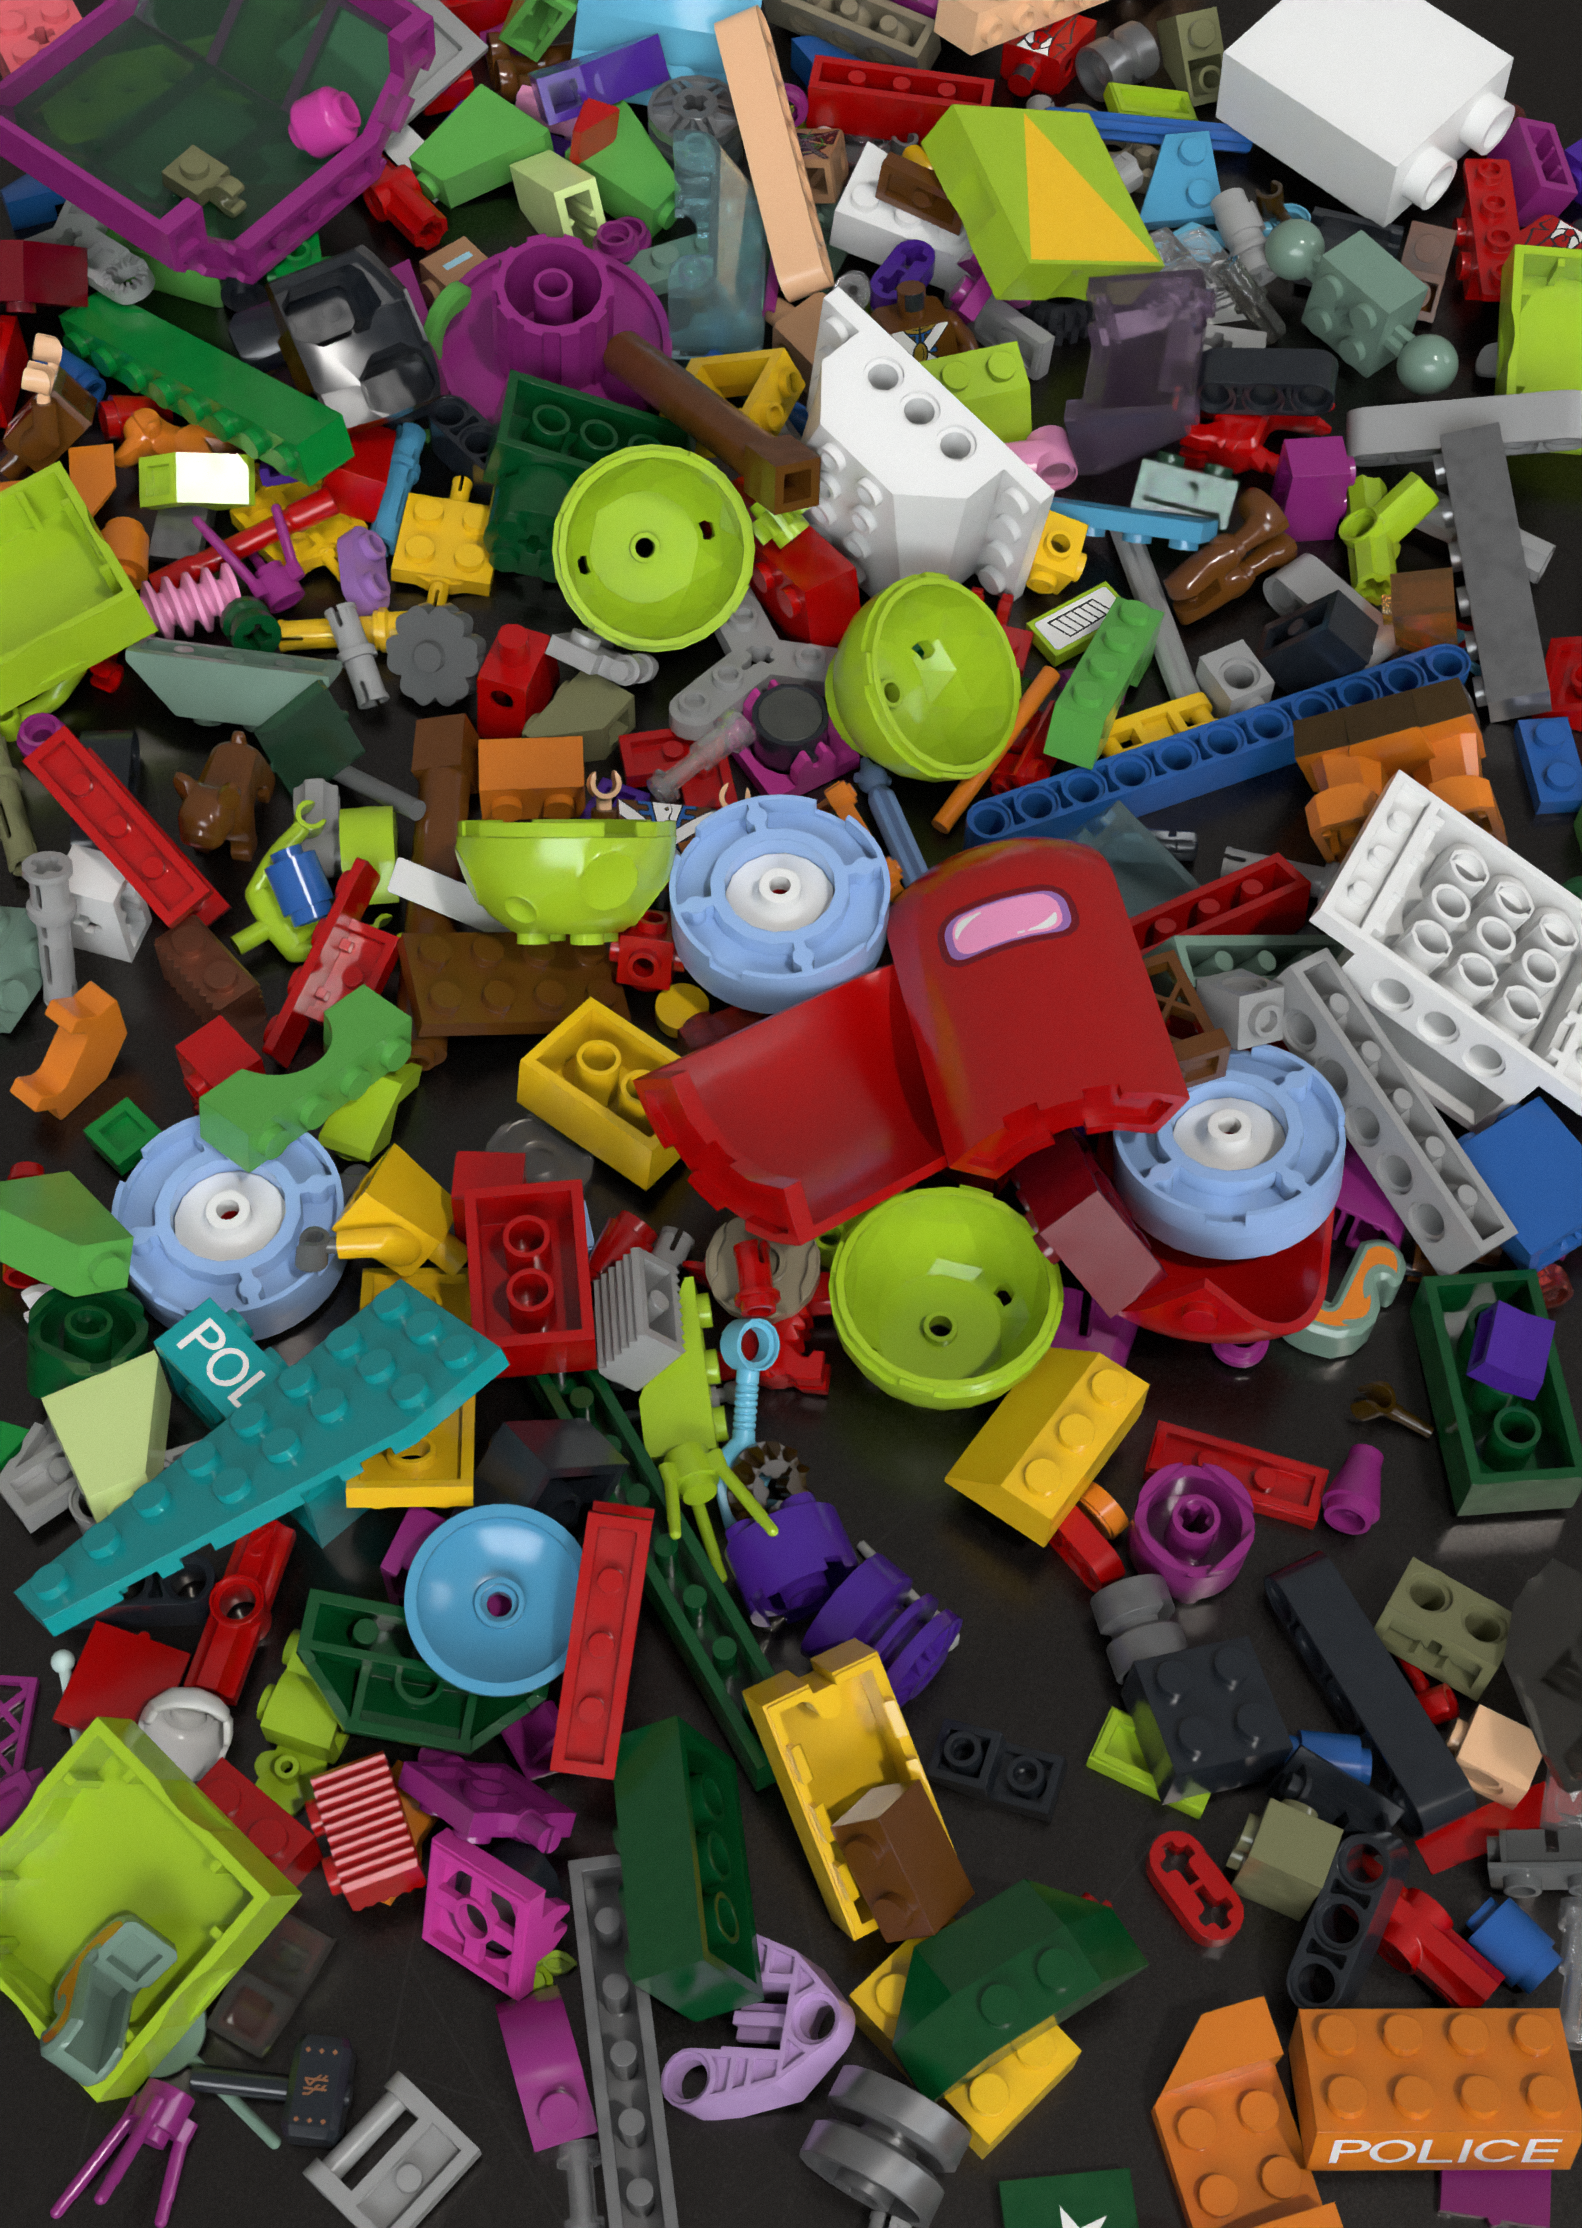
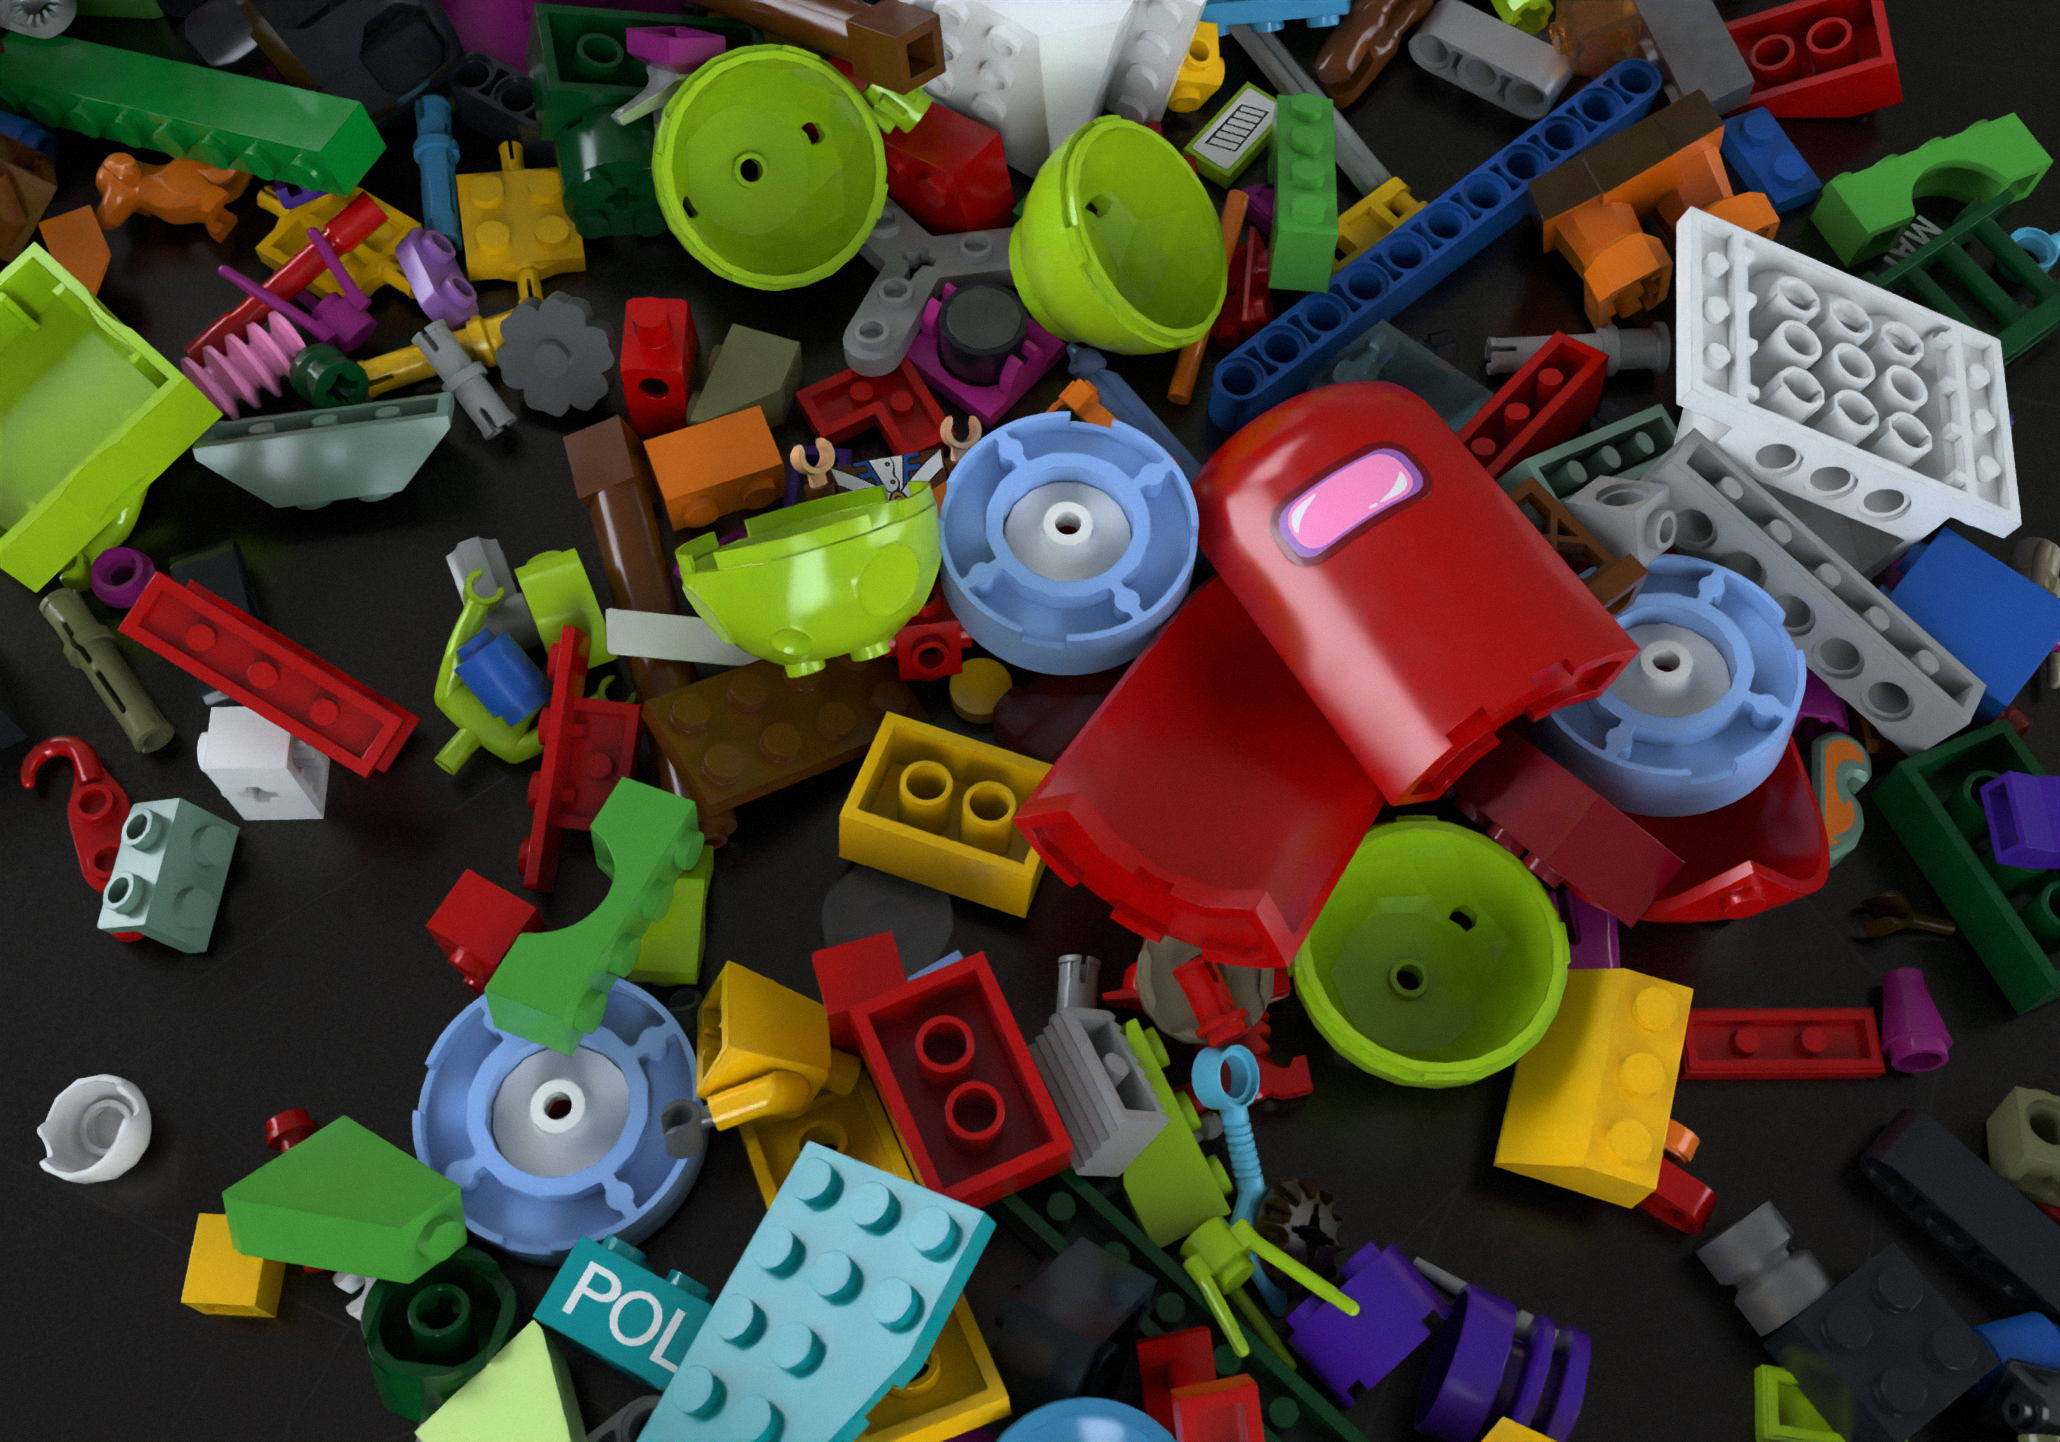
camera: 20 degrees left, 5 degrees up
orange piece [10,981,128,1120] -> none
light grey pin [22,851,78,1006] -> none
green plate [83,1097,162,1176] -> none
red hand [89,652,124,693] -> none
red cone [97,395,173,444] -> none
orange brick [101,517,150,590] -> none
slope [139,452,255,511] -> none
flat silver slope [149,505,217,564] -> none
copper brick [154,915,268,1036] -> none
reddish brown animal [173,731,275,862] -> none
clear green piece [253,680,366,797] -> none
dark grey bar [312,752,426,821] -> none
red panel [320,426,396,523] -> none
light grey plate [545,628,659,686] -> none
red cone [589,1210,658,1291] -> none
clear piece [646,708,756,804] -> none
magenta brick [1126,1462,1255,1604] -> none
light grey brick [1195,639,1275,719] -> none
black brick [1255,589,1379,695] -> none
none -> magenta piece [611,26,726,134]

